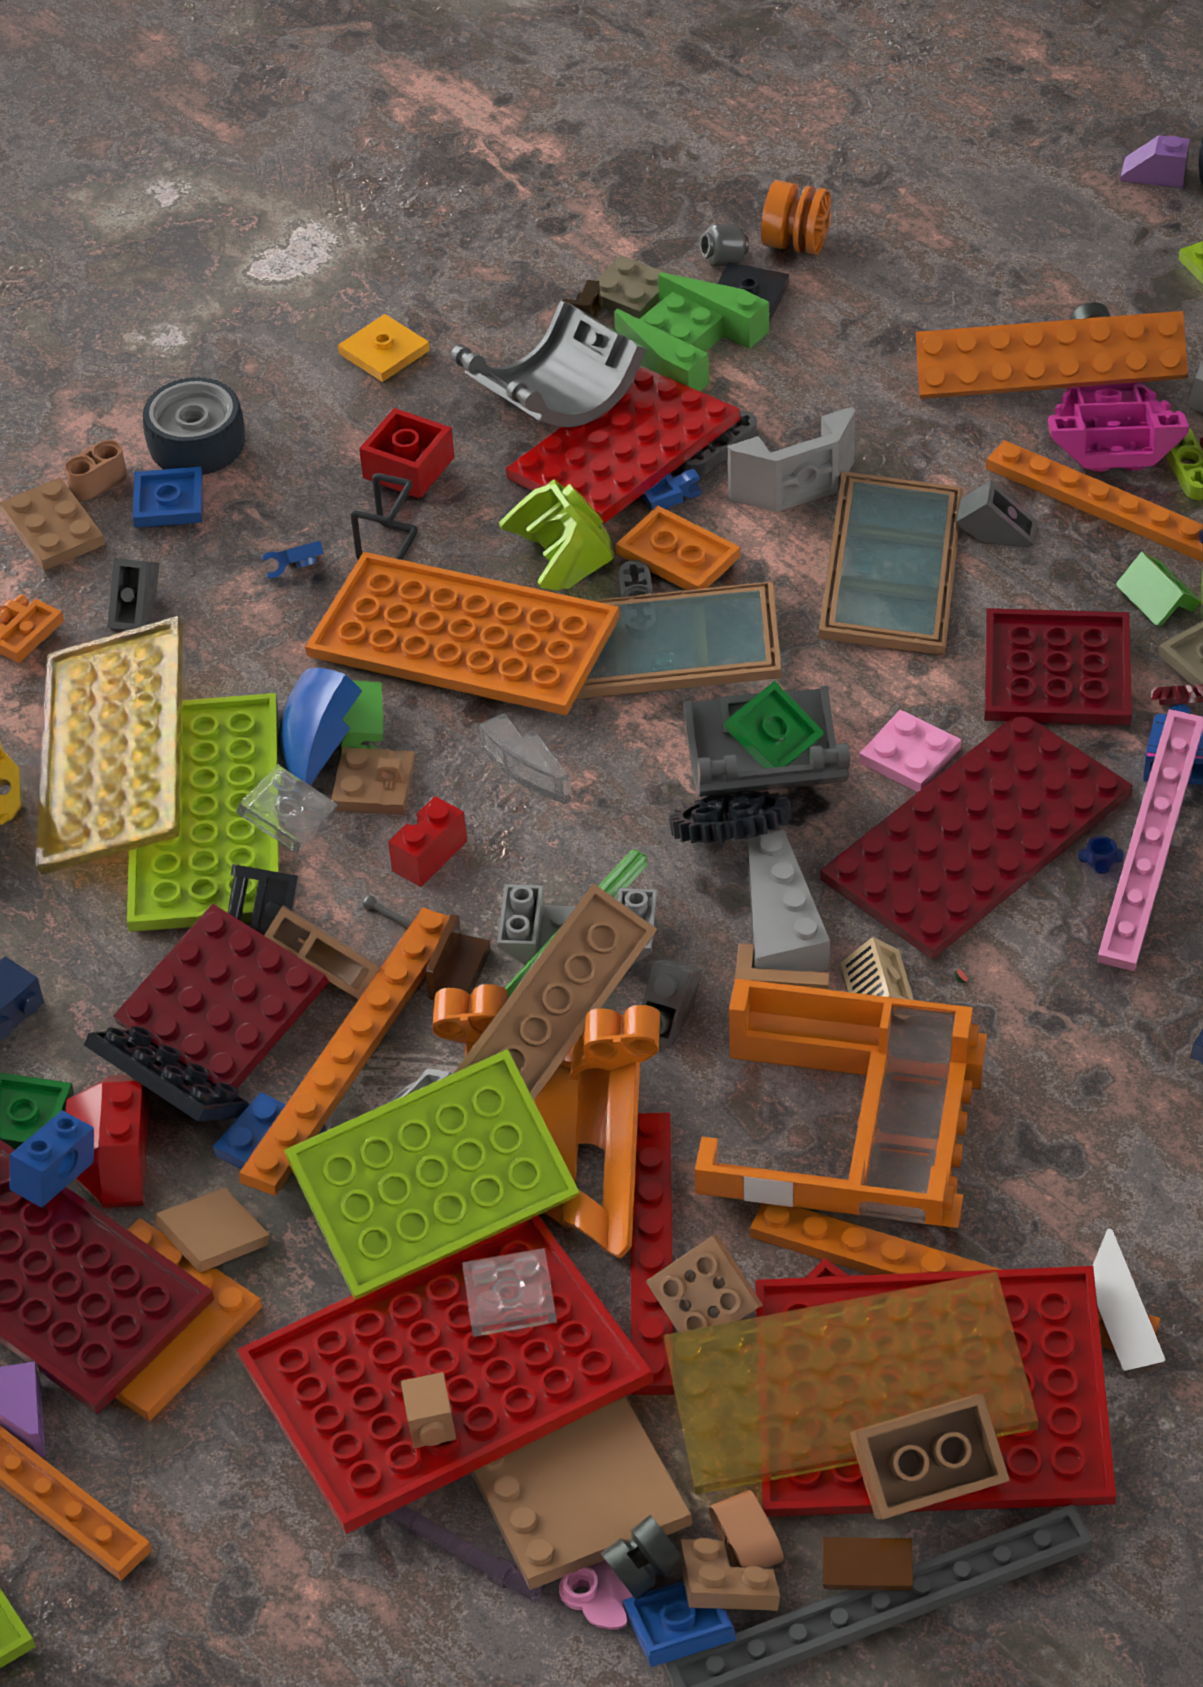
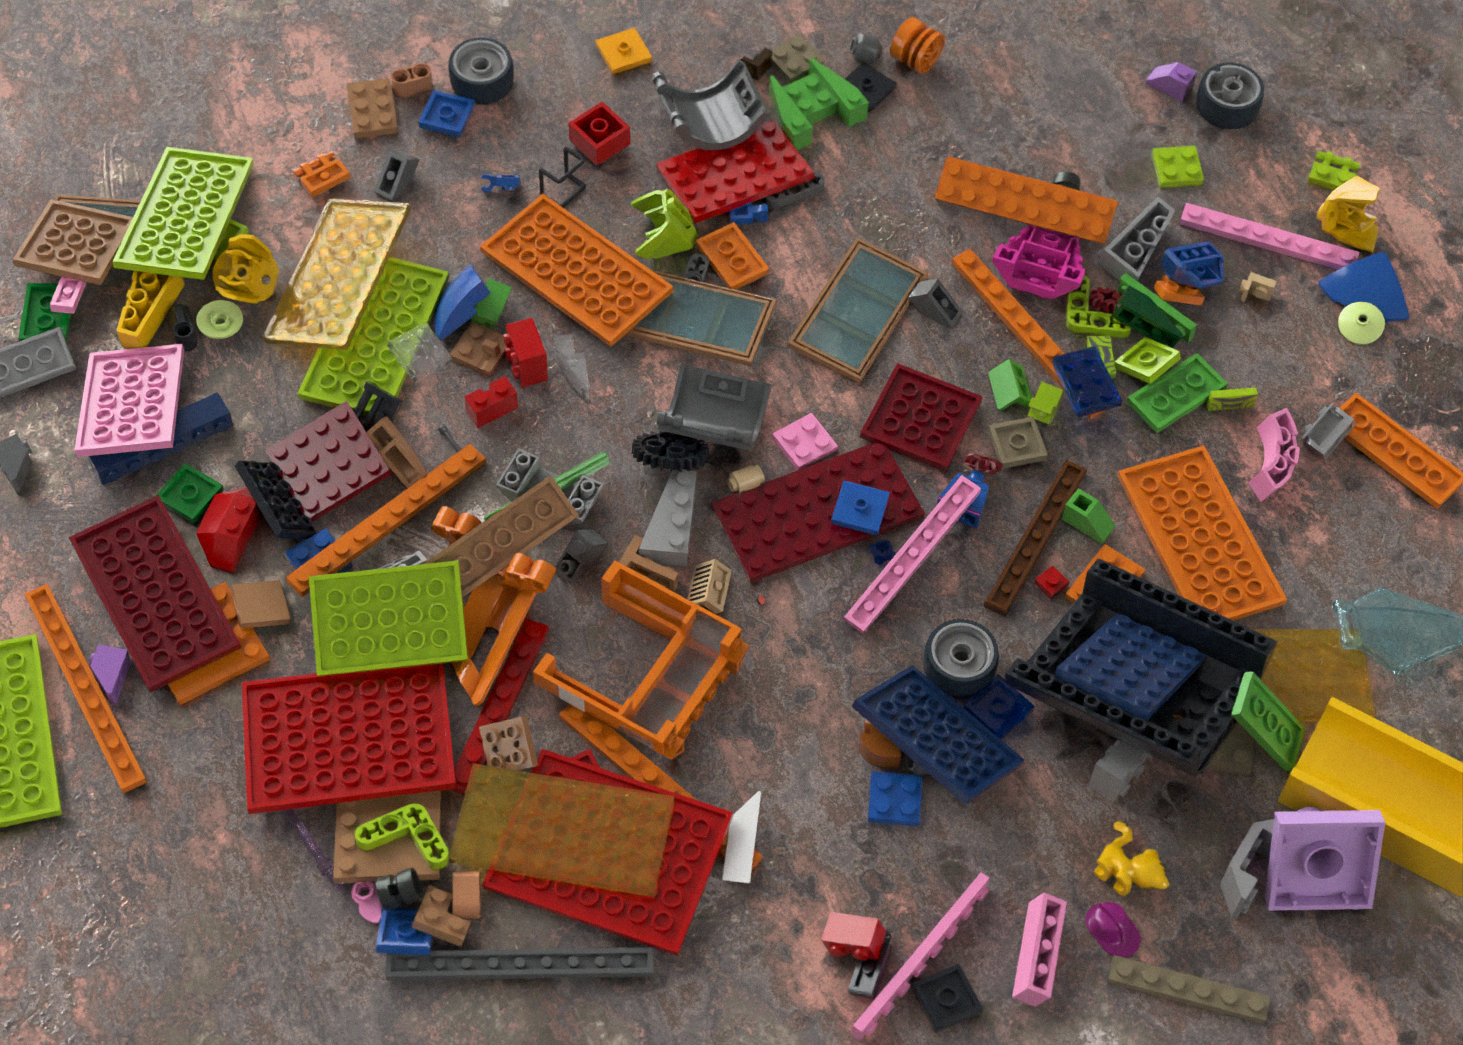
camera: 15 degrees right, 10 degrees up
blue brick [10,1110,94,1208] -> none
medium nougat brick [401,1372,456,1448] -> none
reddish brown panel [426,914,491,1000] -> none
clear plate [462,1248,557,1337] -> none
green plate [723,681,825,769] -> none
light grey slope [727,407,855,512] -> none
reddish brown panel [822,1537,913,1590] -> none
medium nougat brick [849,1394,1009,1520] -> none
none -> lime beam [355,803,449,870]
none -> red brick [503,317,548,388]
none -> tan brick [727,465,765,494]
none -> blue plate [831,480,890,536]

